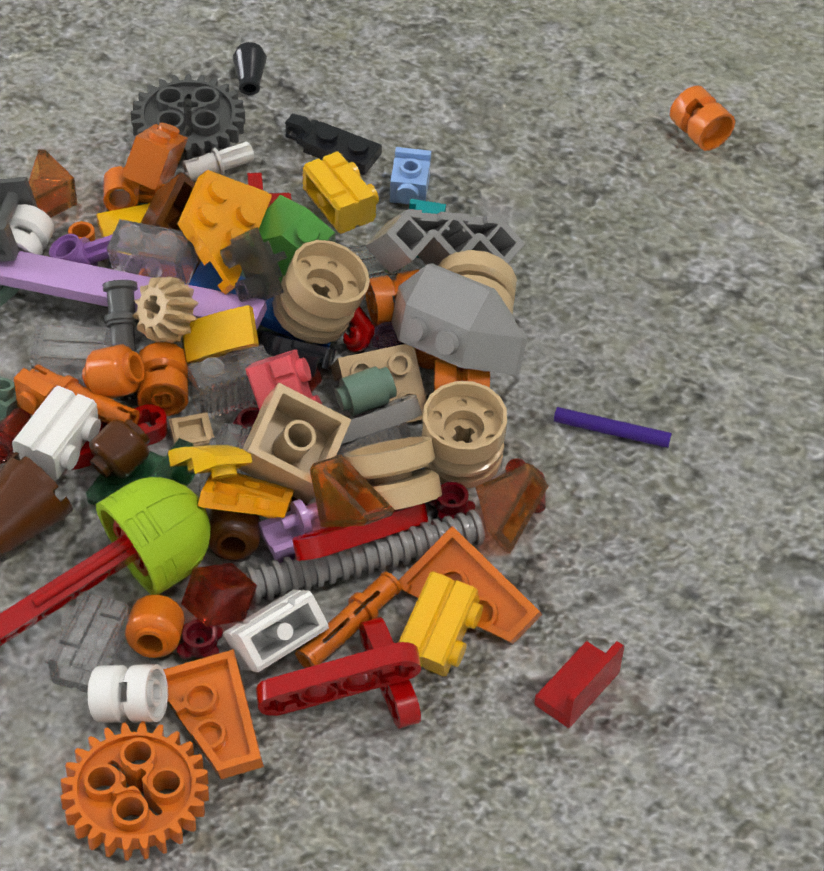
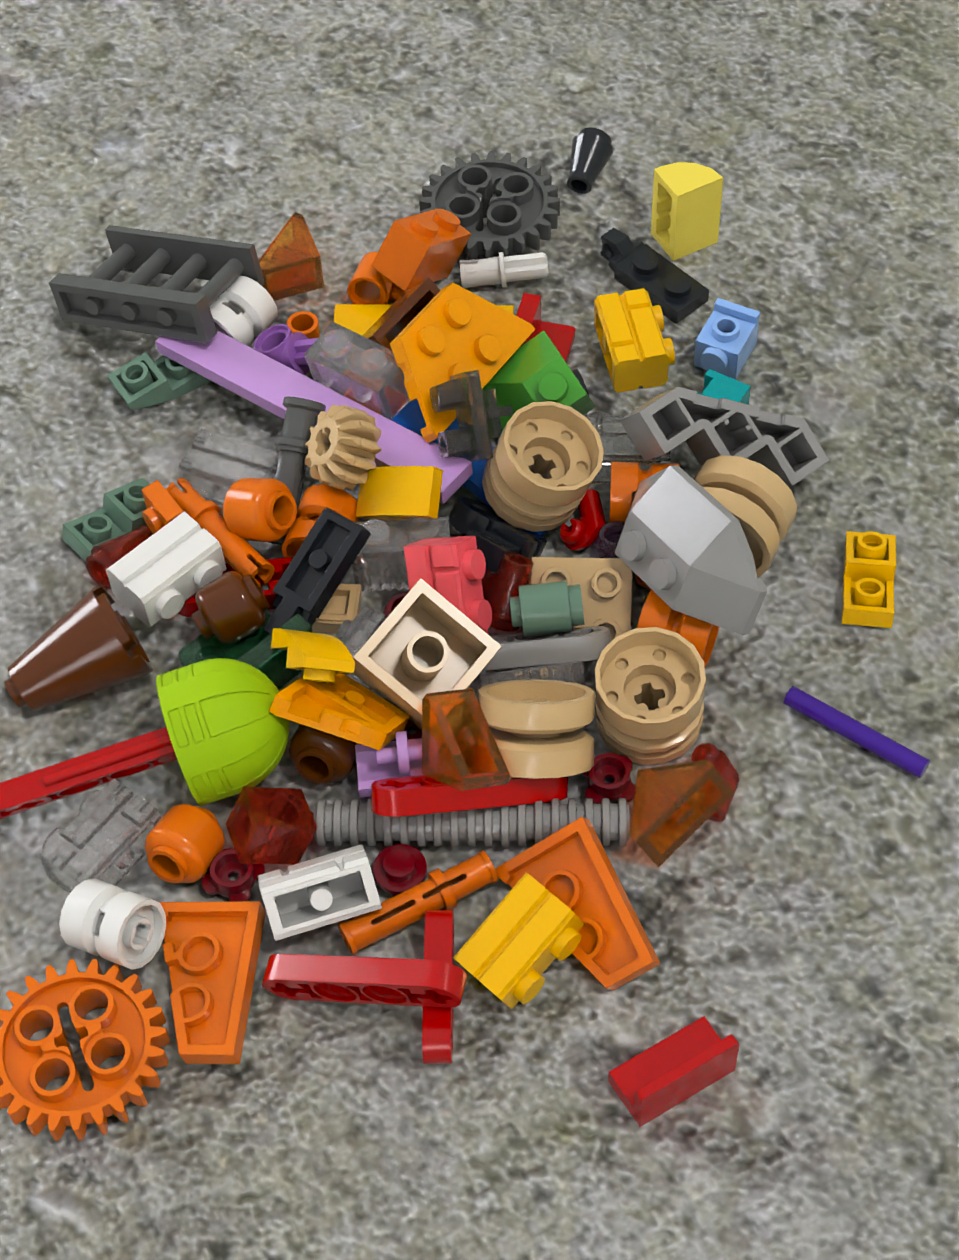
camera: 25 degrees right, 5 degrees up
none -> black hinge [263,508,371,636]
none -> dark red plate [373,844,427,896]
none -> clear red cone [484,553,534,632]
none -> light yellow brick [651,162,723,261]
none -> yellow slope [841,531,896,628]

